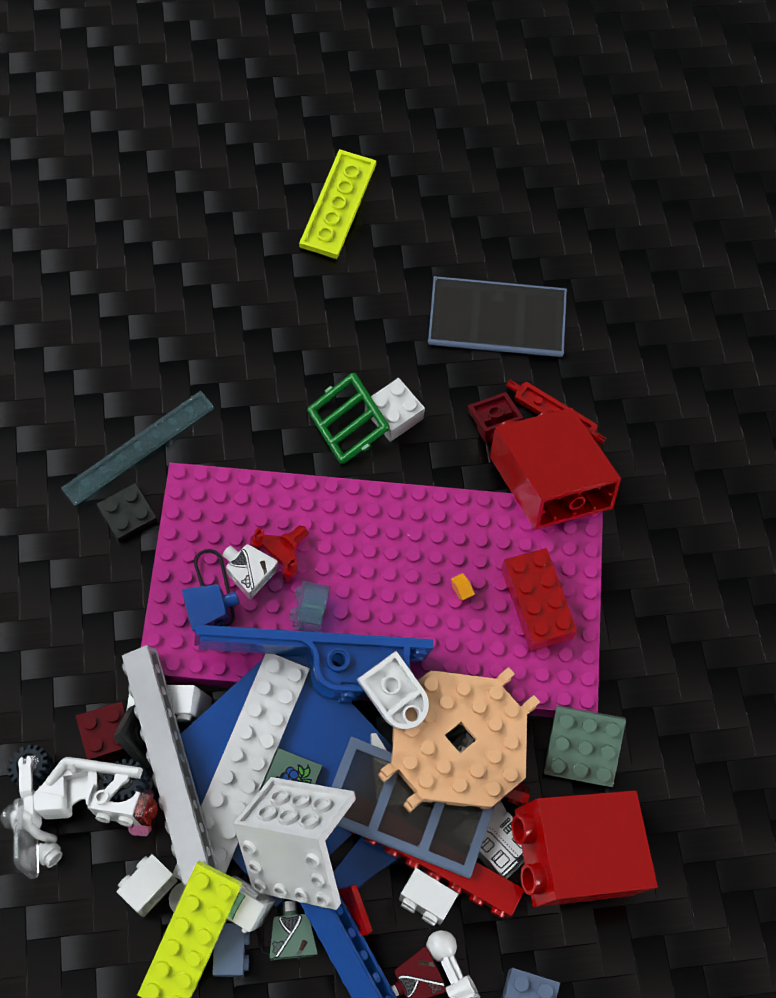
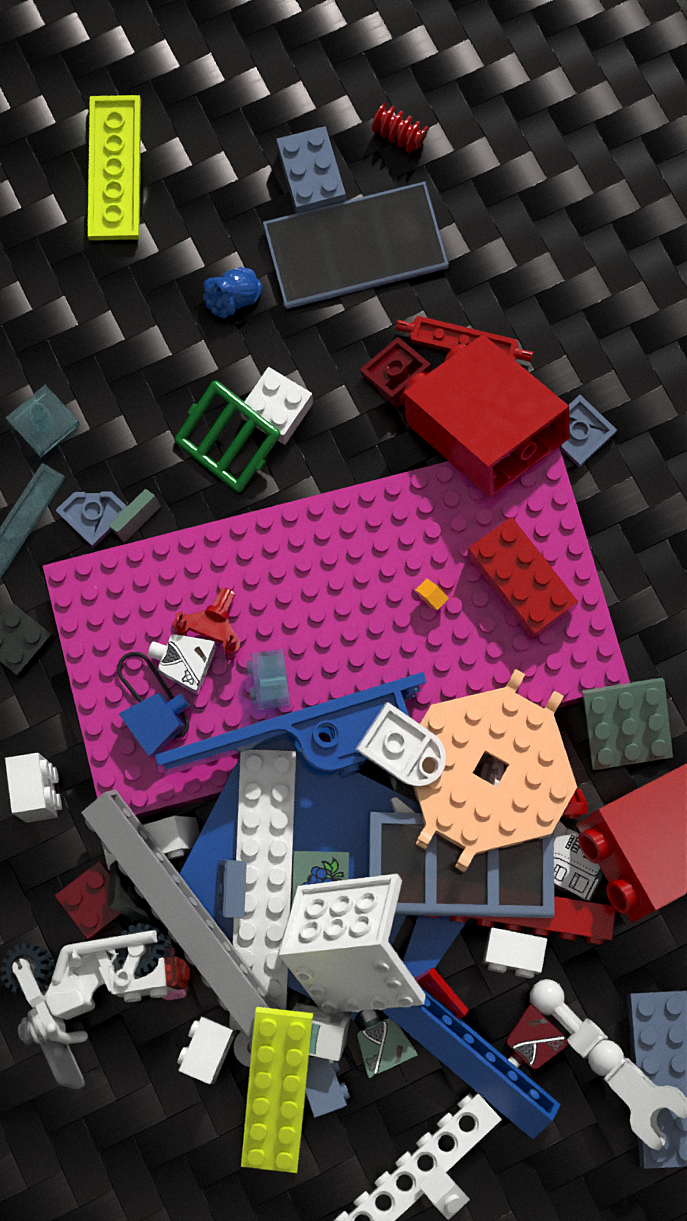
camera: 10 degrees left, 10 degrees up
white plate [38,842,63,868] -> none
none -> white piece [5,753,62,823]
none -> clear light blue tile [6,385,80,457]
none -> sand blue plate [56,491,127,548]
none -> sand green slope [108,489,161,543]
none -> blue hair [203,267,263,319]
none -> sand blue slope [216,859,246,918]
none -> sand blue brick [277,126,346,214]
none -> red piece [372,102,429,153]
none -> sand blue plate [561,395,617,468]

